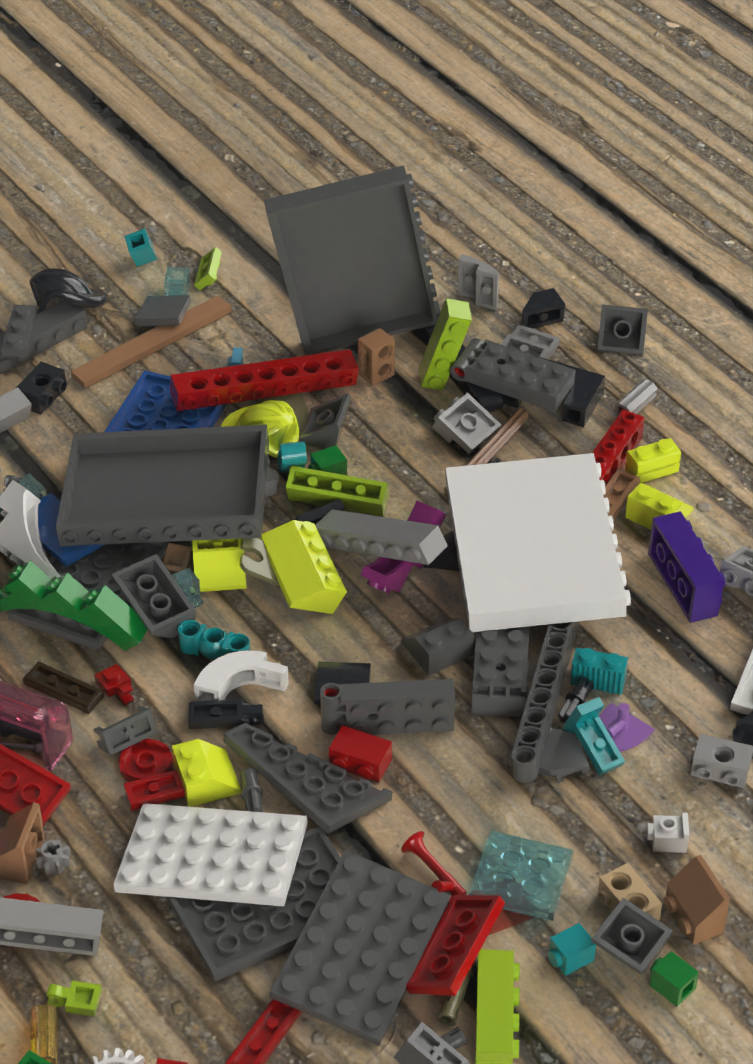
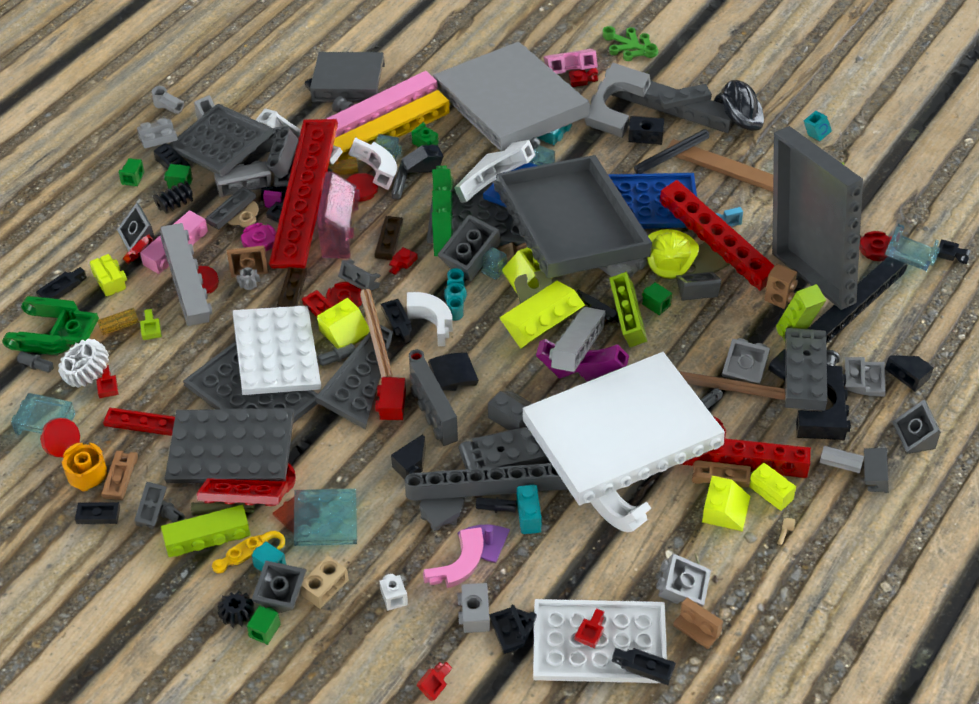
camera: 70 degrees right, 5 degrees up
dark grey tile [135,295,191,326] -> none
teal piece [277,441,307,473] -> none
red piece [401,831,467,896] -> none
light grey slope [458,254,499,311] -> none
teal bracket [562,697,625,776] -> none
dark purple brick [648,511,725,623] -> none
medium nougat slope [664,855,730,945] -> none
none -> yellow piece [212,531,285,573]
none -> black gear [218,590,255,628]
none -> dark brown tile [277,267,307,307]
none -> medium nougat axle [360,289,393,377]
none -> black slope [391,434,426,480]
none -> bright pink arch [423,527,483,588]
none -> white arch [591,491,651,532]
none -> black axle [634,129,710,174]
none -> tan hand [777,518,795,545]
none -> dark grey hinge [864,448,889,493]

